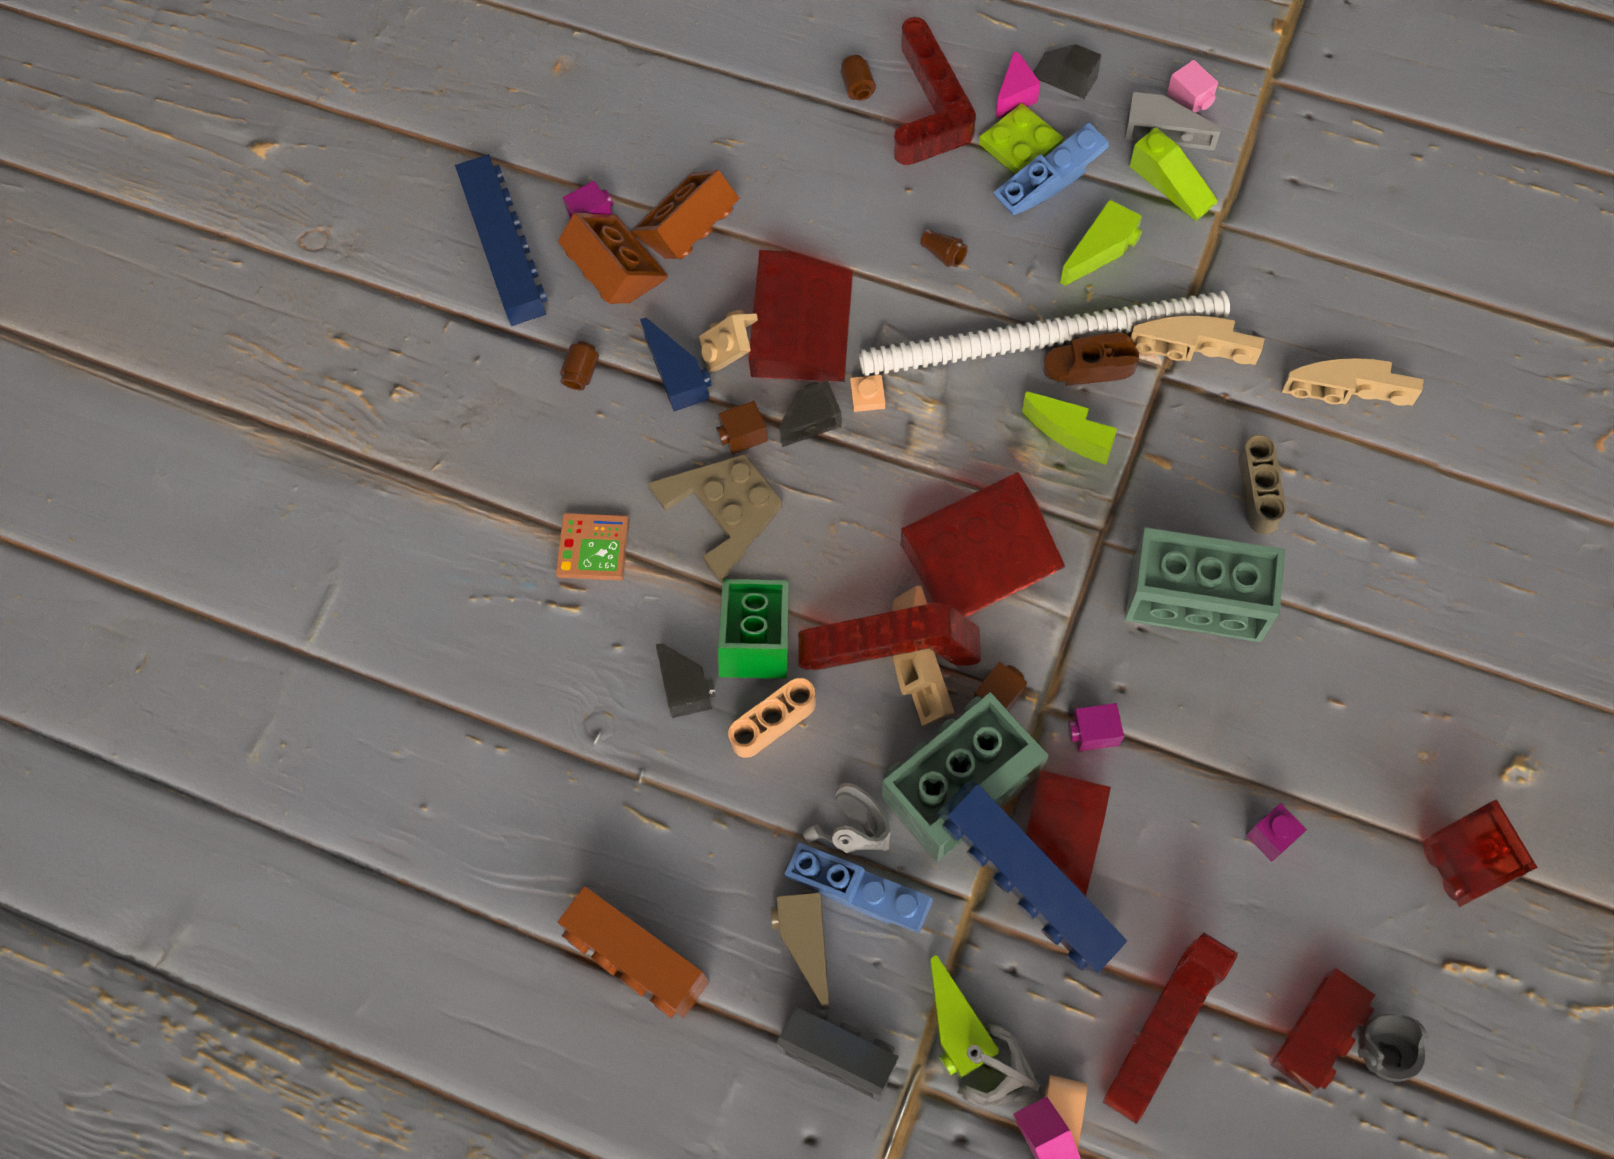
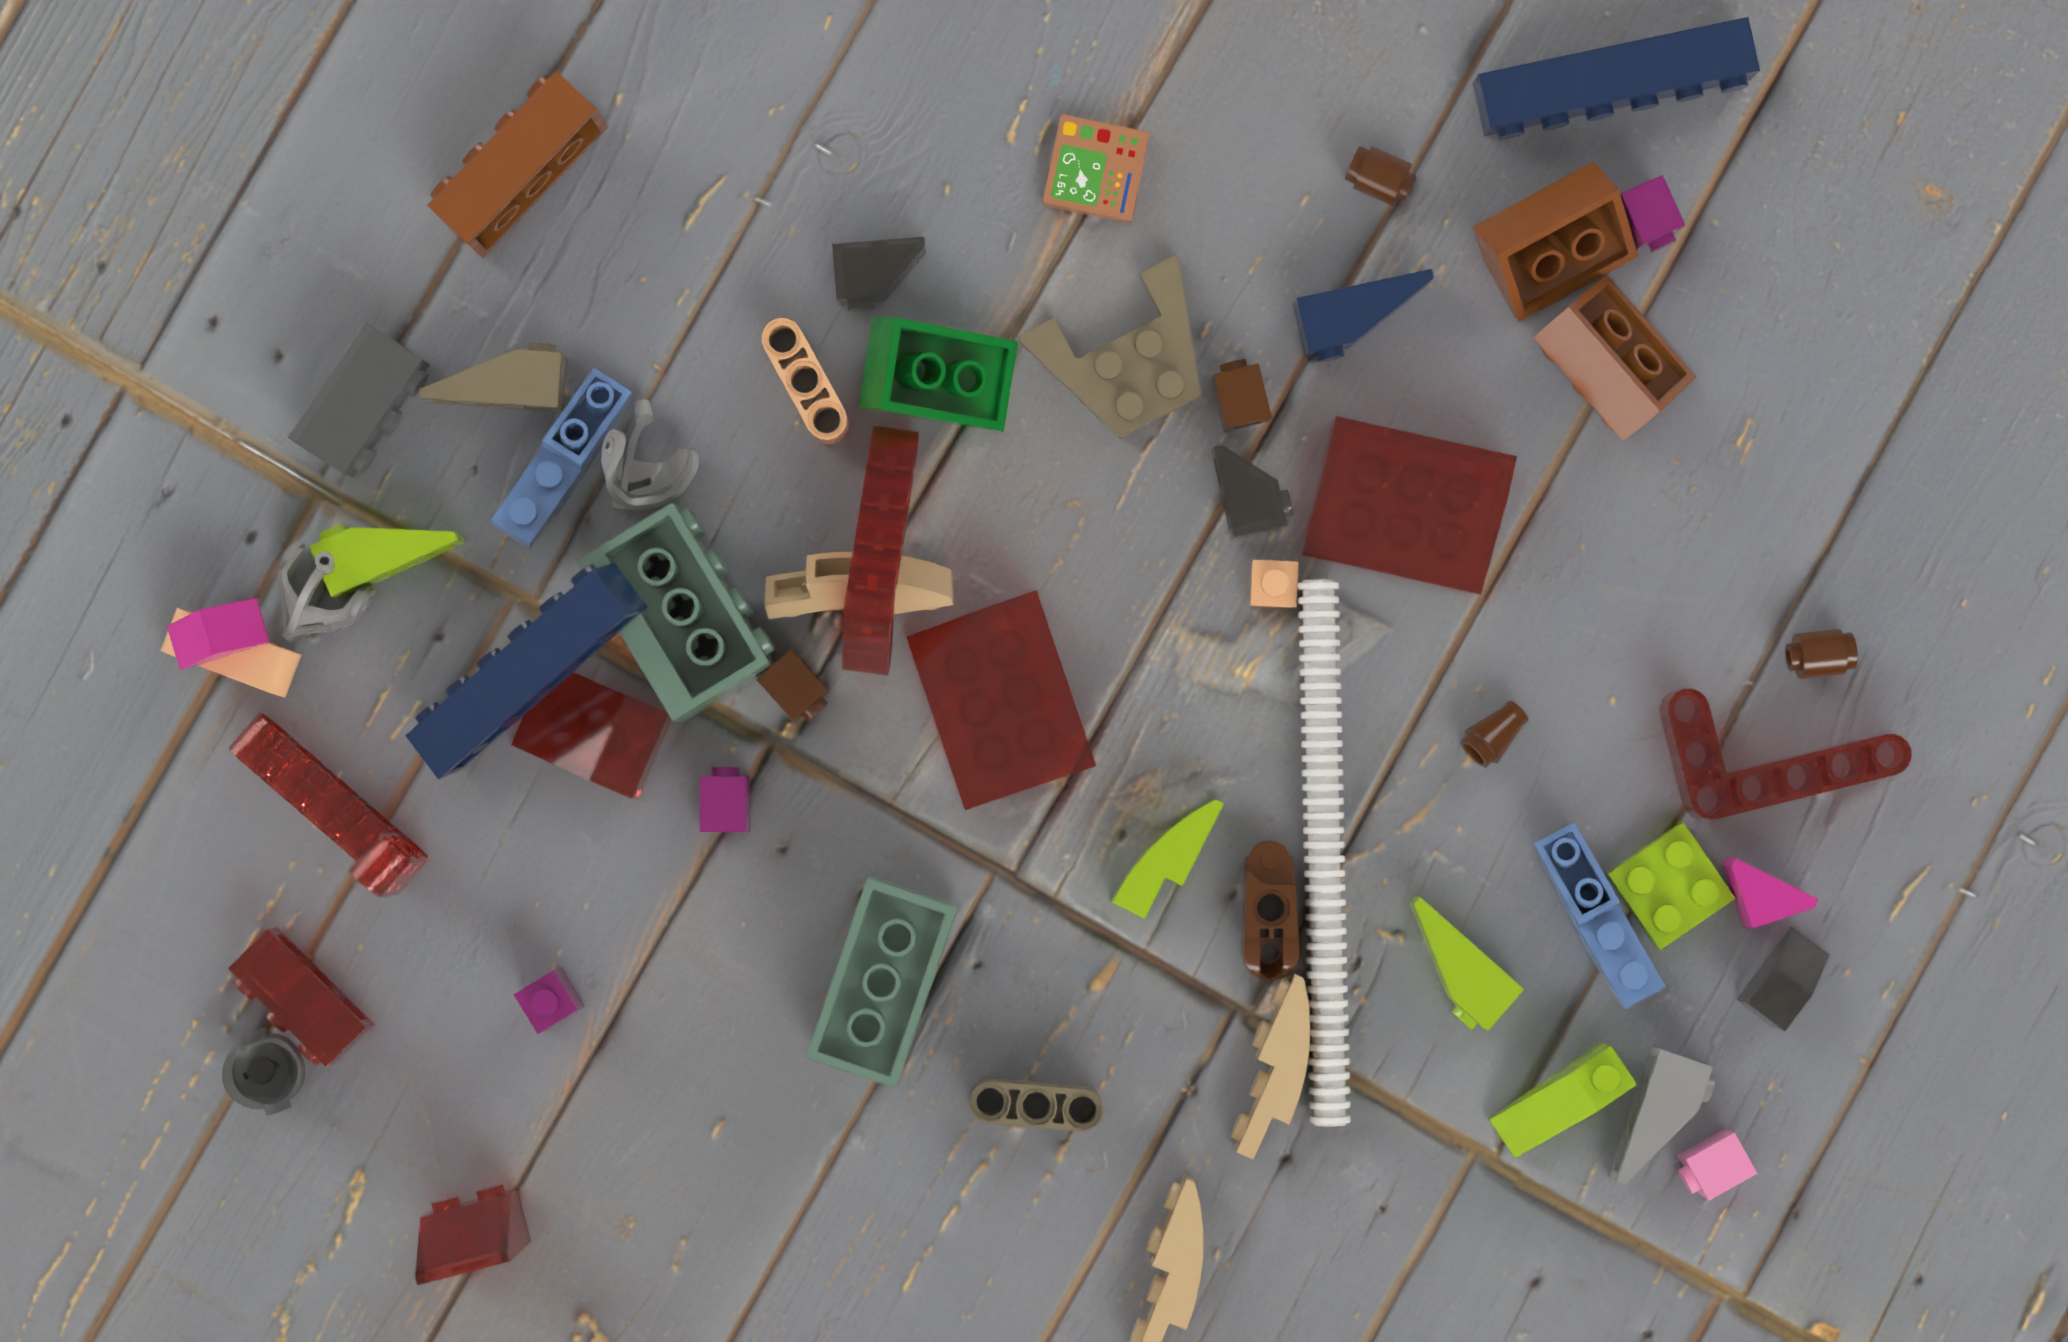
camera: 90 degrees right, 20 degrees up
tan bracket [699,310,758,372] -> none

